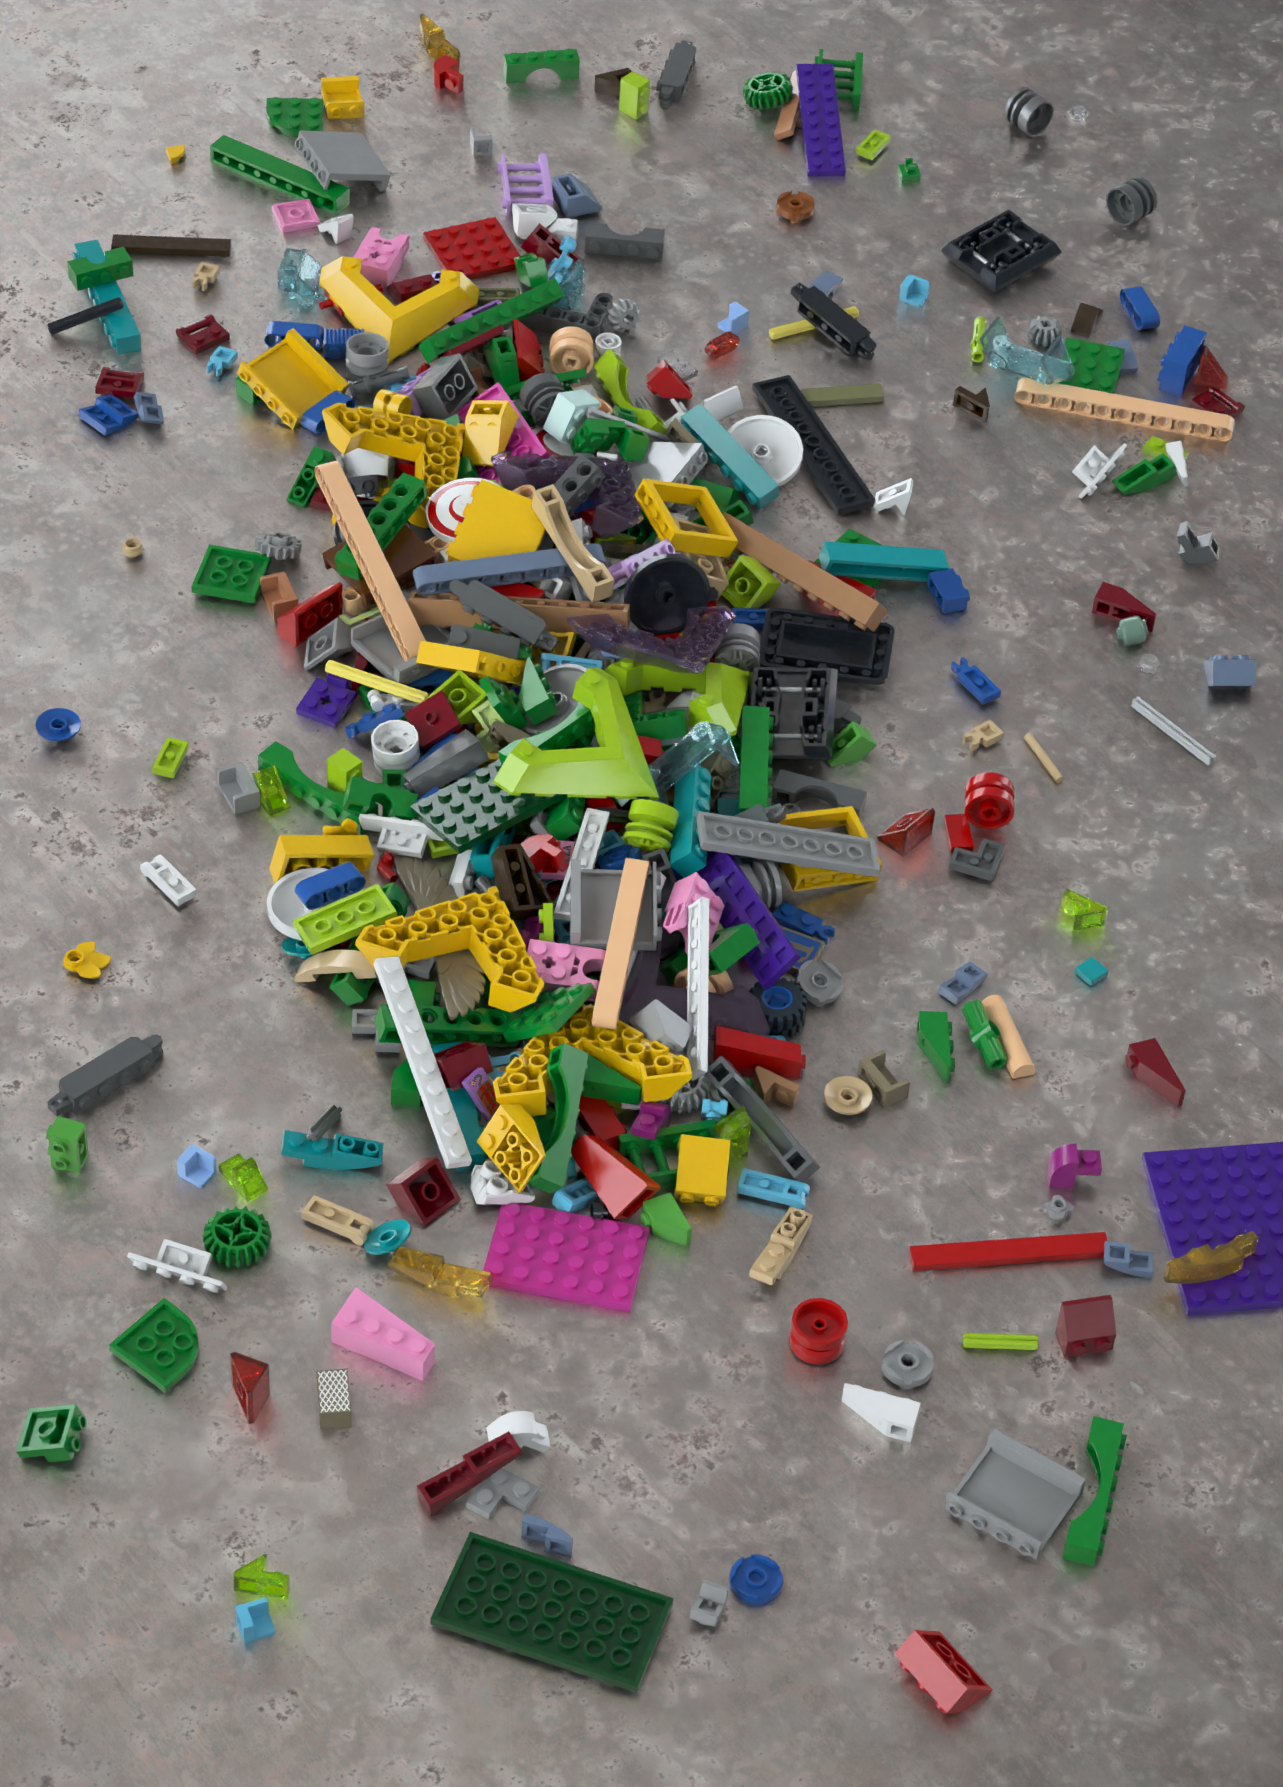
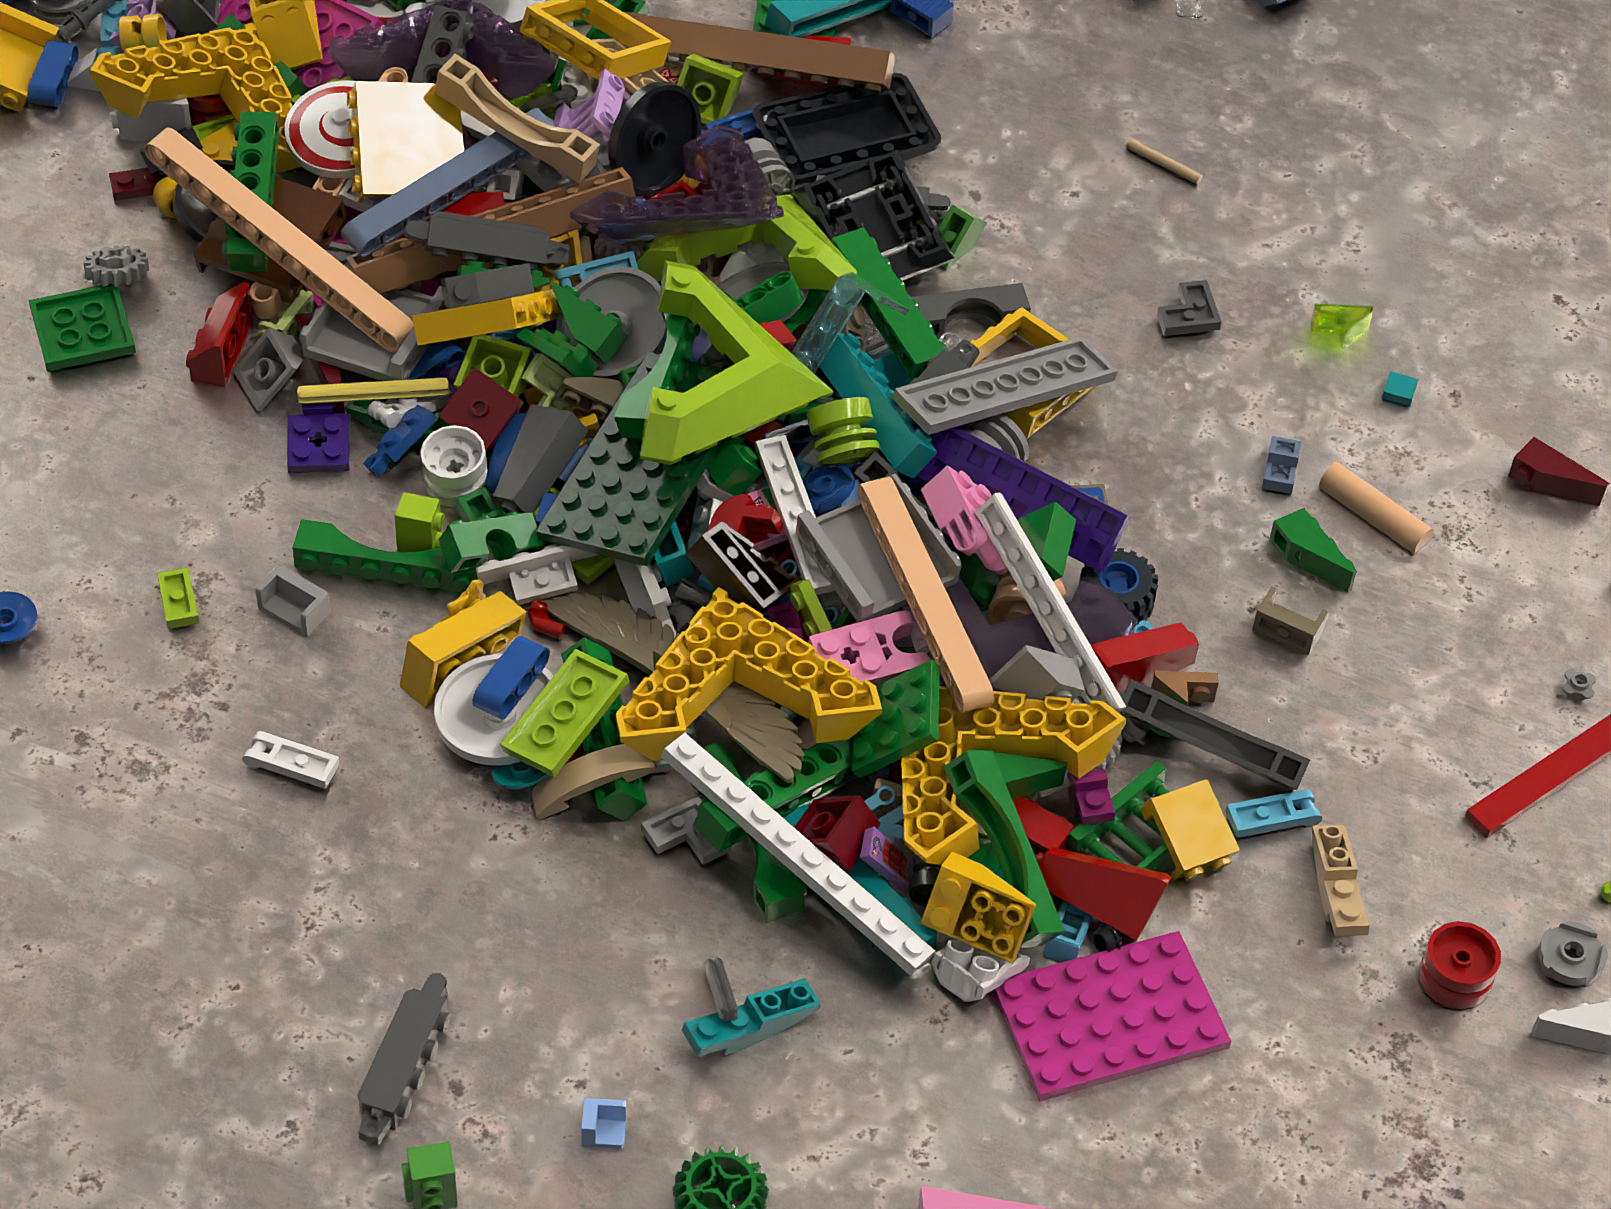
camera: 30 degrees left, 5 degrees up
yellow plate [63,941,111,979] -> none
clear neon green slope [218,1153,268,1202] -> none
clear neon green slope [252,765,291,816] -> none
nougat panel [260,571,298,621] -> none
green slope [286,446,337,508] -> none
tan plate [301,1195,376,1246] -> none
teal dish [364,1219,412,1255] -> none
dark red slope [386,1157,461,1226] -> none
clear yellow slope [388,1246,493,1300] -> none
bright green slope [640,1193,692,1246] -> none
medium azure plate [701,1098,728,1123] -> none
clear neon green slope [715,1106,751,1157] -> none
blue plate [772,901,835,945] -> none
light grey plate [795,960,843,1007] -> none
tan dish [824,1076,872,1115] -> none
clear red slope [876,808,935,857] -> none
red tile [944,814,974,853] -> none
blue plate [951,657,1001,705] -> none
tan plate [962,720,1004,751] -> none
green piece [962,999,1008,1070] -> none
red wheel [965,772,1015,830] -> none
magenta brick [1047,1144,1102,1188] -> none
light grey axle [1131,697,1216,766] -> none

